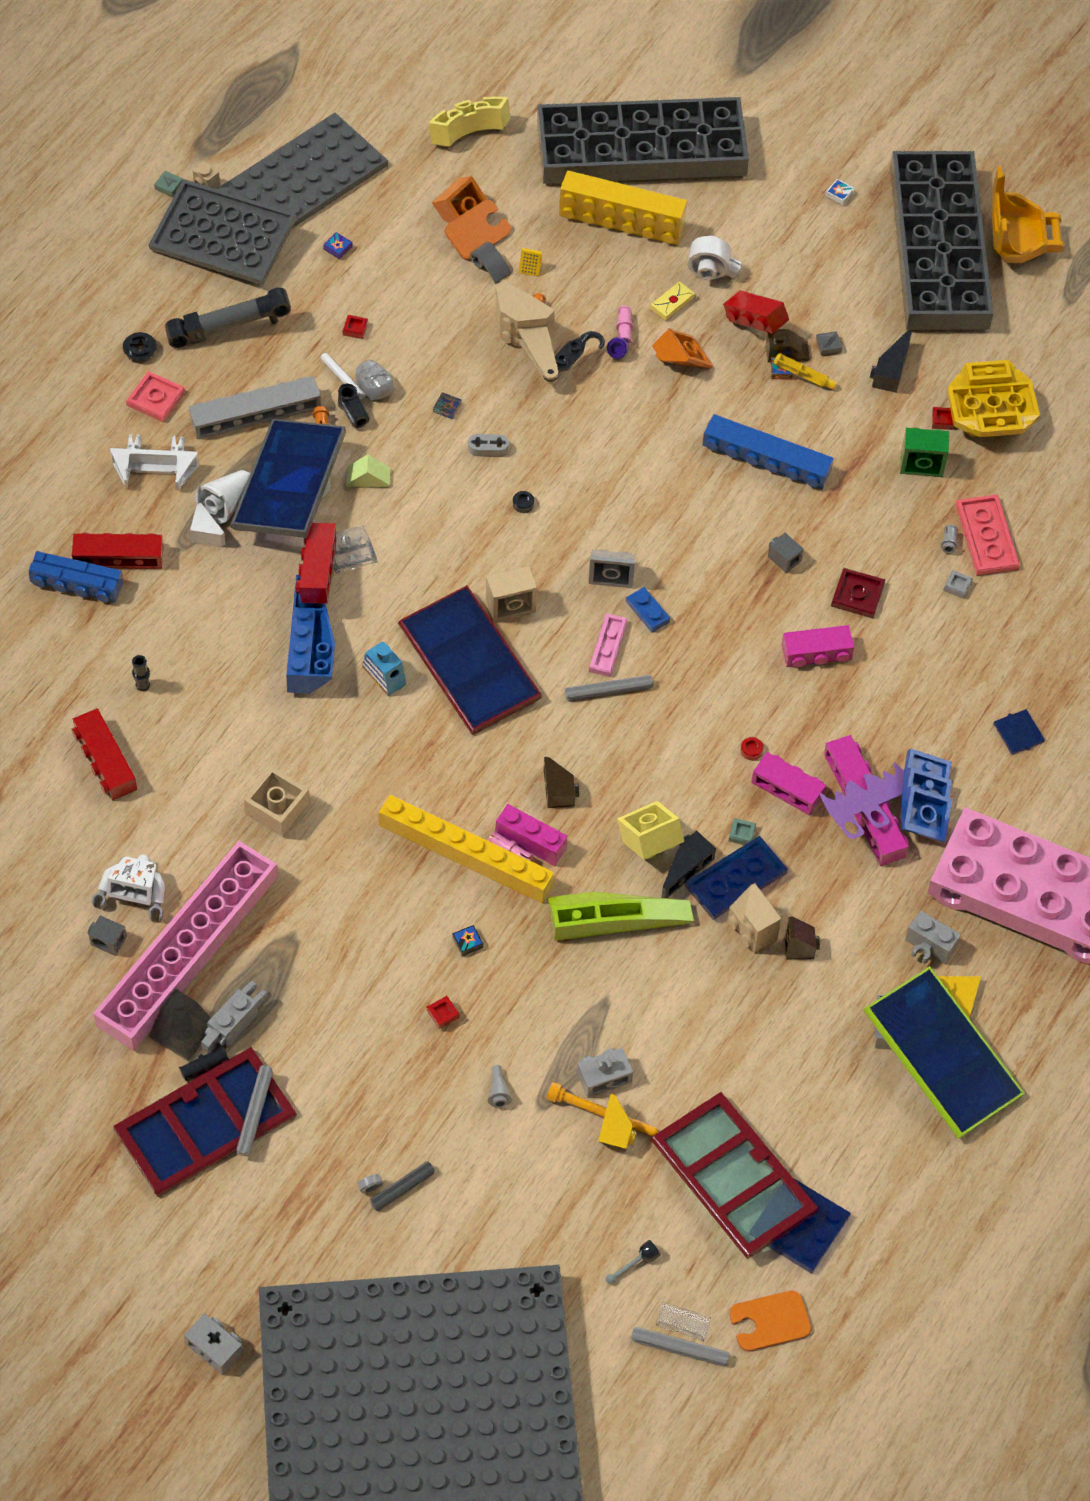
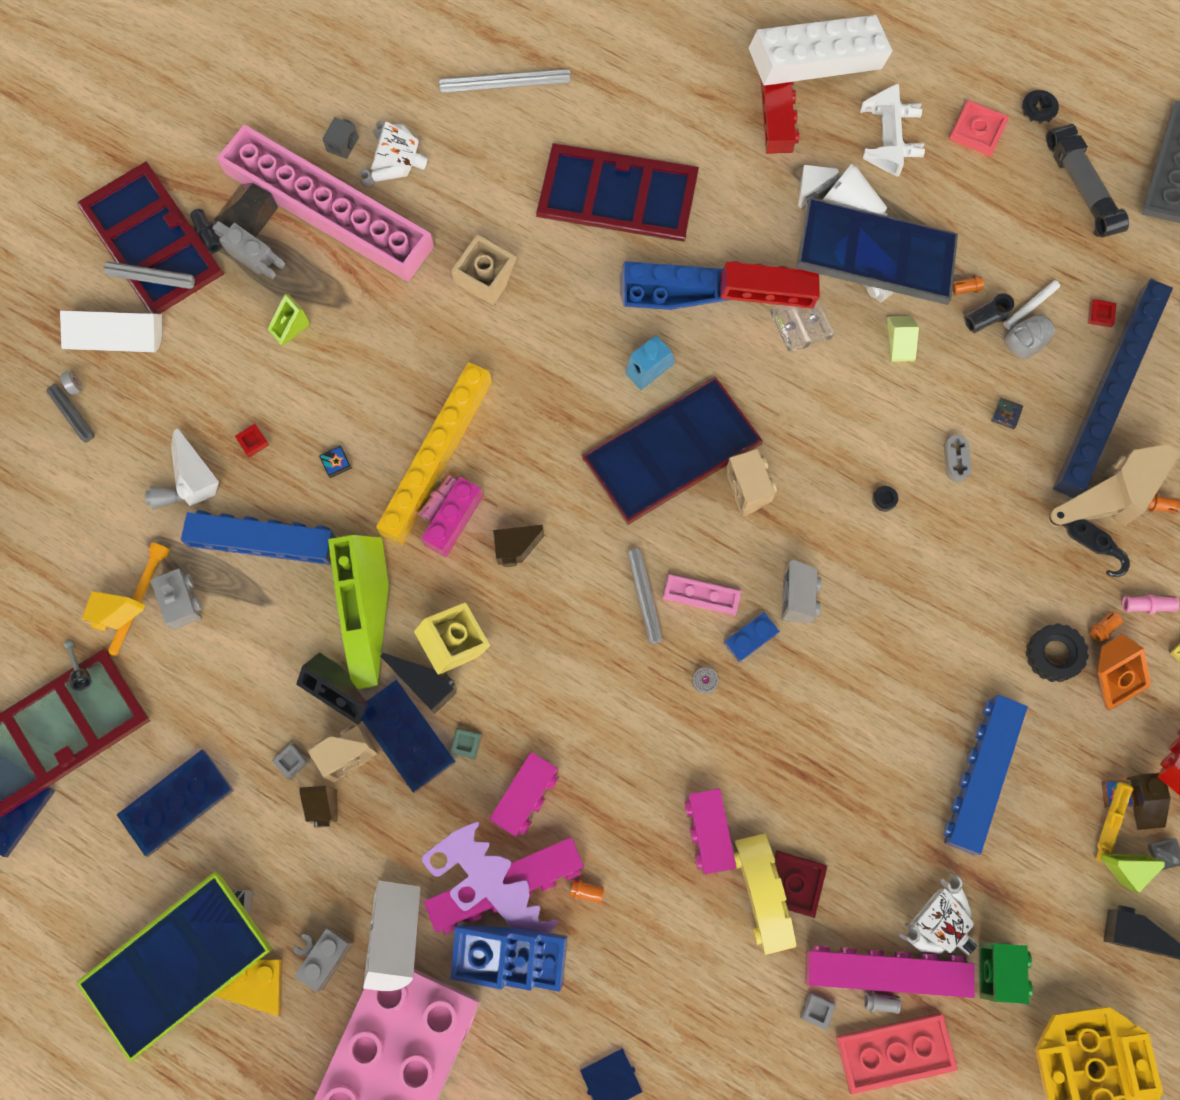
camera: 95 degrees right, 15 degrees up
blue brick [28,551,123,602] -> none
red brick [71,708,137,801] -> none
black pin [132,655,150,691] -> none
light grey brick [189,376,321,439] -> none
dark purple tile [607,337,629,359] -> none
red tile [740,737,764,760] -> none
dark grey brick [768,533,804,573] -> none
red tile [932,407,954,430] -> none
none -> white brick [60,311,162,352]
none -> black hinge [64,640,92,691]
none -> clear blue plate [117,749,234,857]
none -> white slope [171,429,219,506]
none -> blue brick [181,510,337,565]
none -> lime slope [267,294,310,345]
none -> light grey tile [272,743,310,780]
none -> black slope [296,653,368,725]
none -> white brick [363,880,420,991]
none -> axle [439,69,571,92]
none -> door [536,143,699,242]
none -> orange pin [569,879,604,904]
none -> light grey tile [692,667,718,694]
none -> light yellow brick [733,833,796,955]
none -> white brick [748,15,892,85]
none -> dark pink brick [805,945,975,998]
none -> white torso [899,872,978,956]
none -> black tyre [1026,624,1089,682]
none -> dark blue brick [1053,278,1173,498]
none -> orange pin [1089,612,1123,643]
none -> lime slope [1101,854,1165,893]

